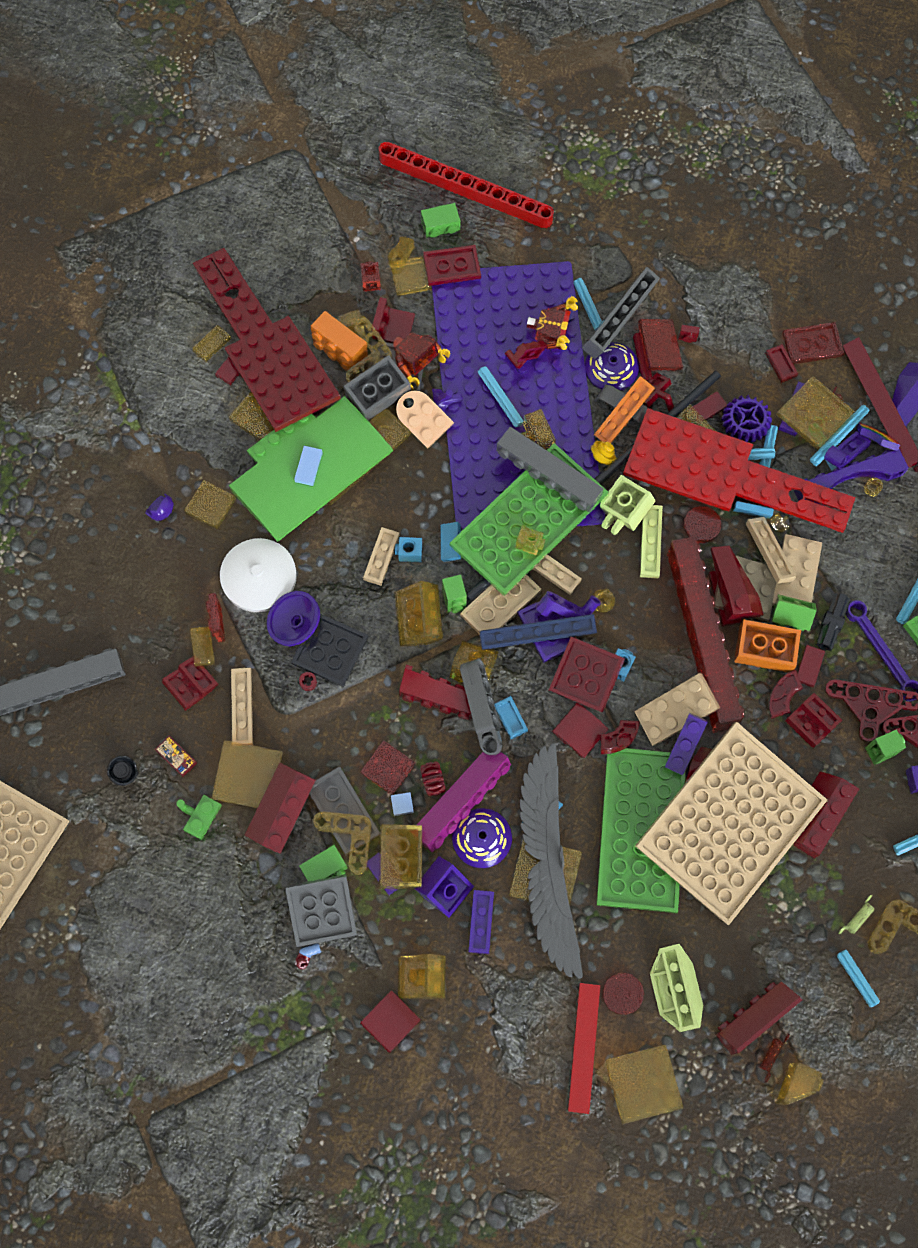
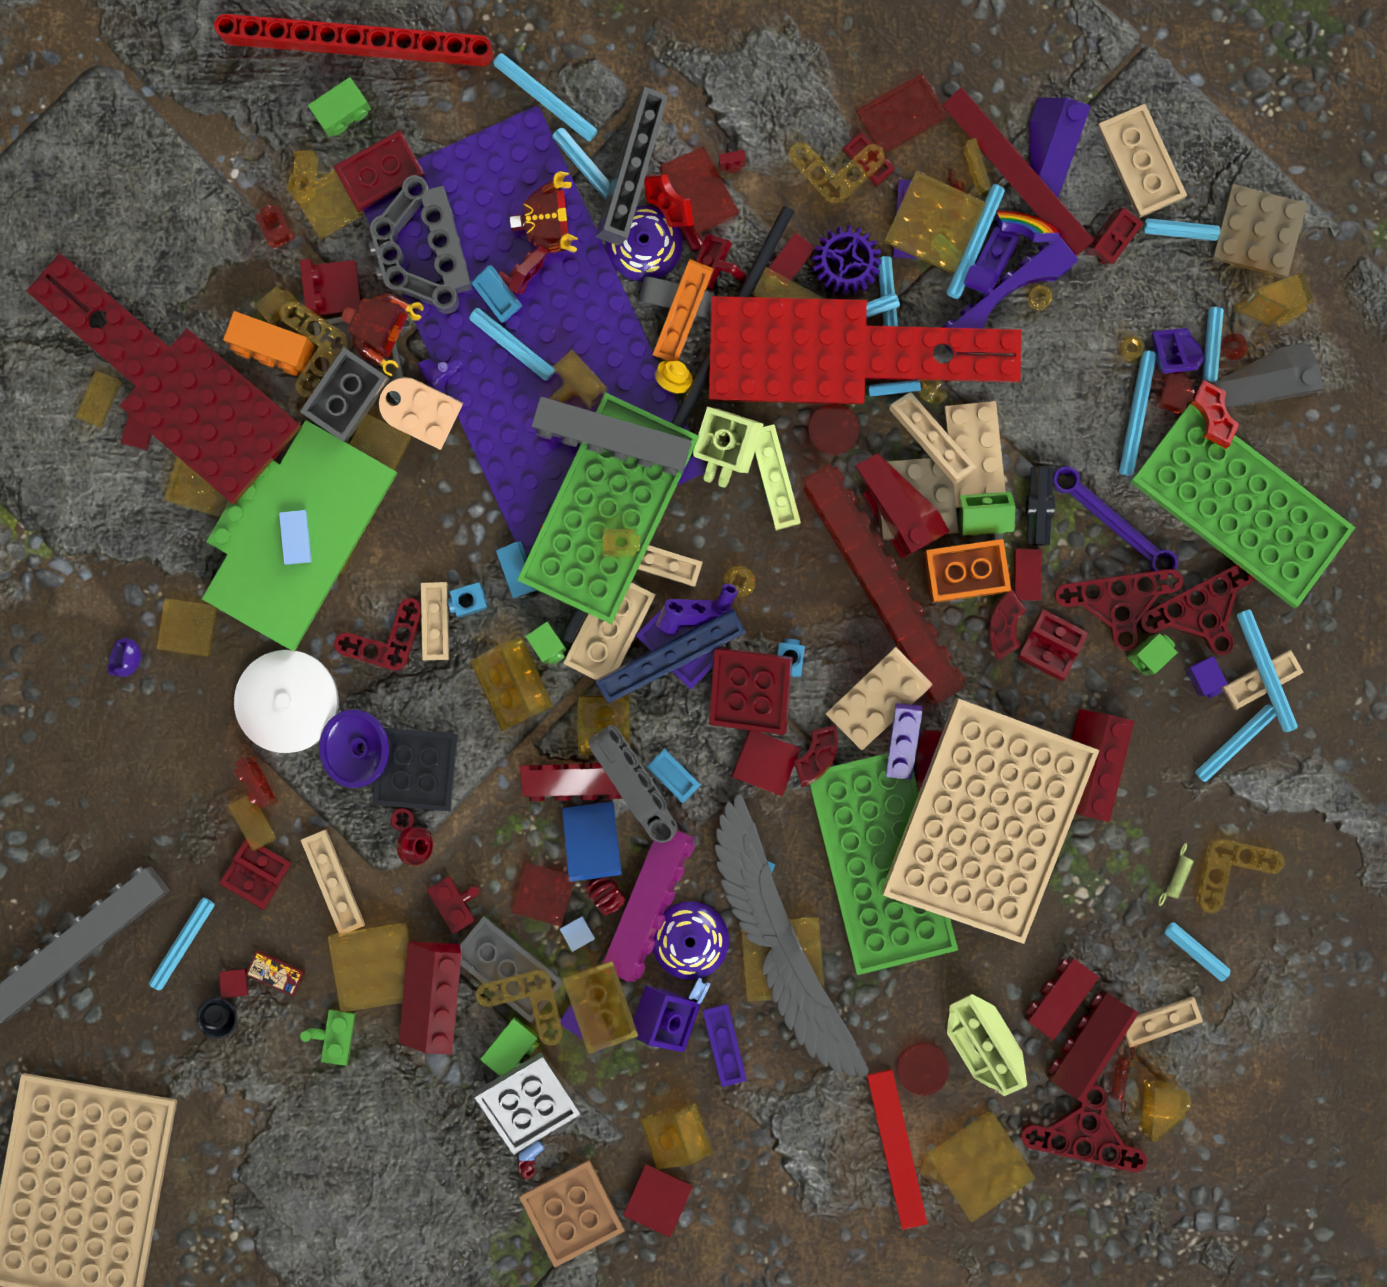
camera: 15 degrees left, 15 degrees up
none -> medium azure axle [149,898,214,990]
none -> dark red tile [219,968,249,998]
none -> dark red beam [334,598,422,671]
none -> dark grey brick [368,175,473,314]
none -> dark red plate [396,827,433,866]
none -> dark red plate [427,876,481,934]
none -> dark azure tile [471,265,522,323]
none -> medium azure axle [493,53,597,141]
none -> medium nougat plate [519,1159,625,1268]
none -> blue tile [562,801,622,882]
none -> red tile [644,174,694,227]
none -> light blue bush [688,978,711,1004]
none -> clear yellow beam [789,142,885,205]
none -> clear yellow tile [963,138,991,195]
none -> dark red beam [1020,1084,1147,1172]
none -> dark red brick [1024,956,1099,1041]
none -> tan tile [1124,996,1203,1048]

